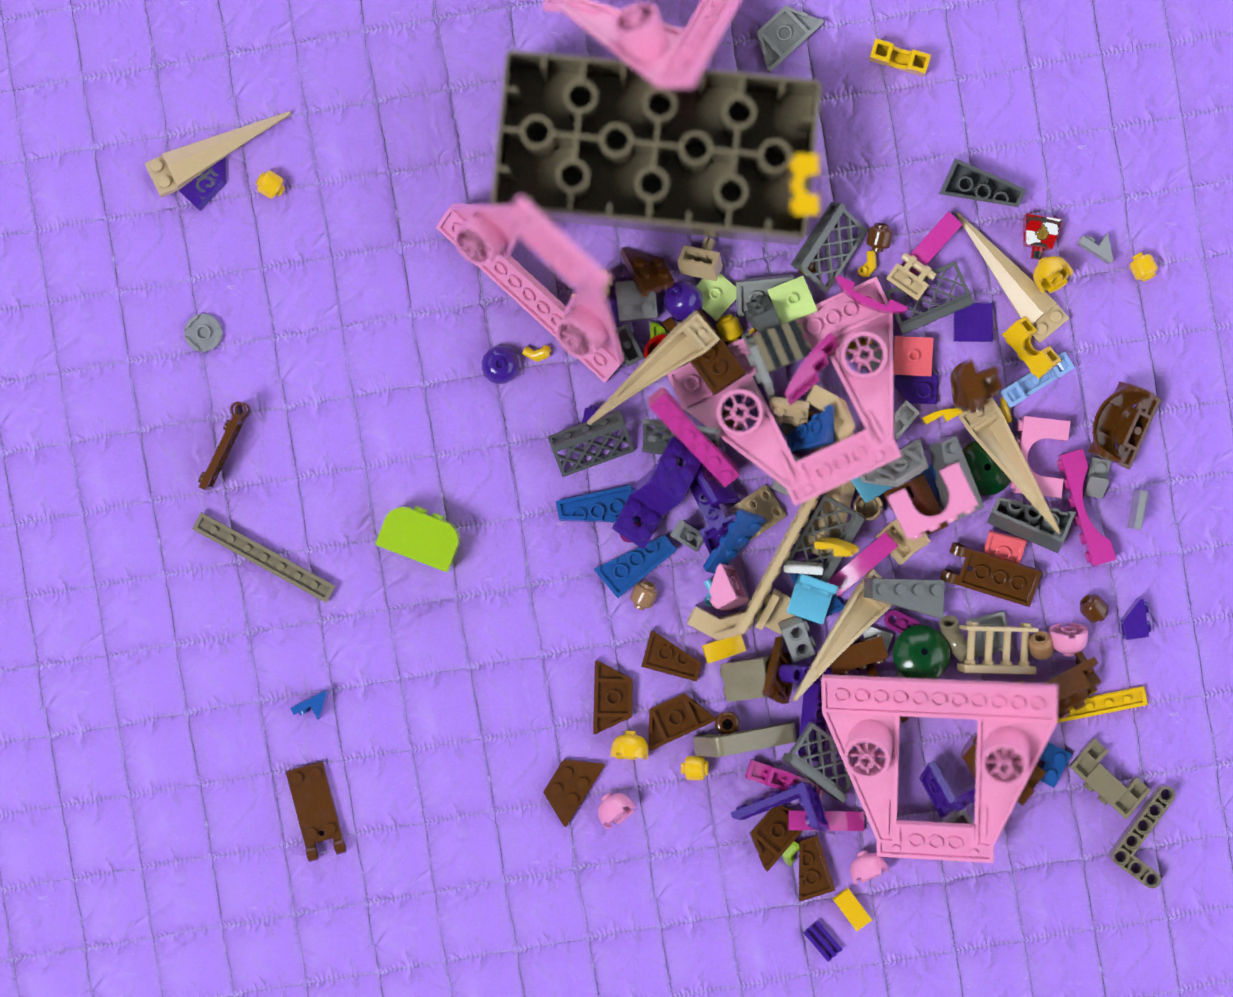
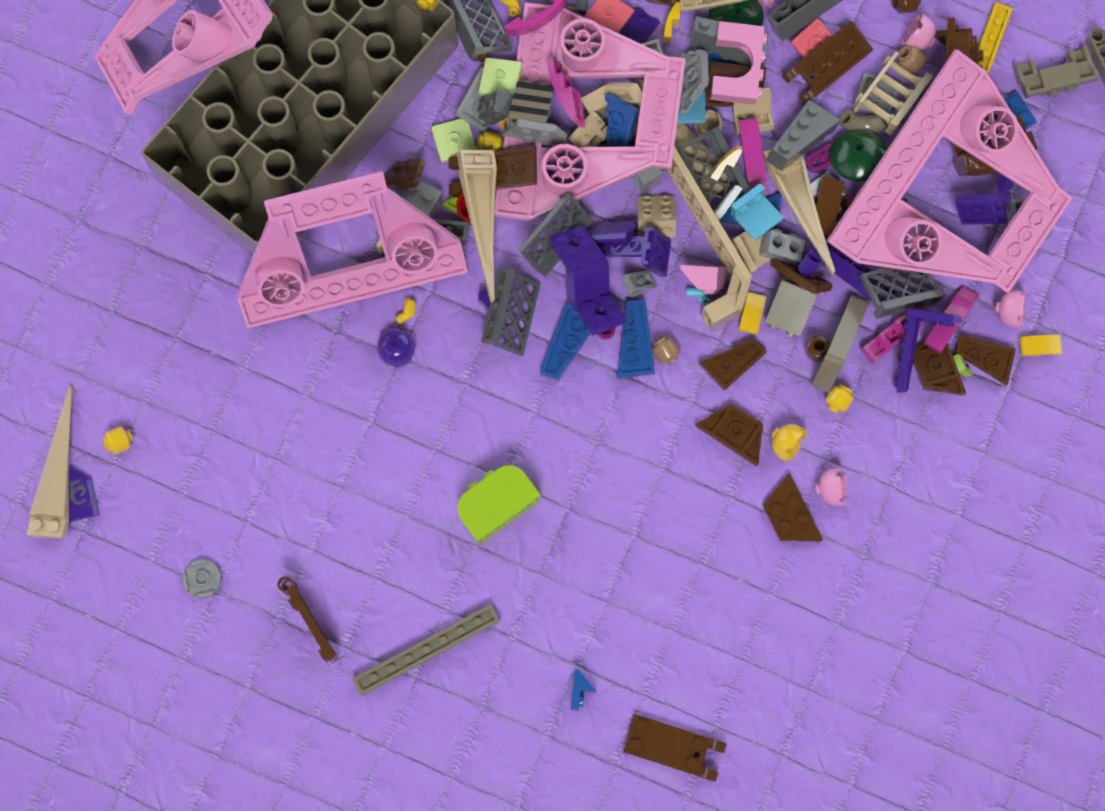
camera: 60 degrees left, 10 degrees down
dark pink arch [648,386,740,487] -> none
reddish brown wing [648,693,716,751] -> none
dark purple cylinder [664,281,704,320] -> none
tan brick [678,237,723,281] -> none
blue wing [703,510,766,574] -> none
dark purple tile [803,920,843,962] -> none

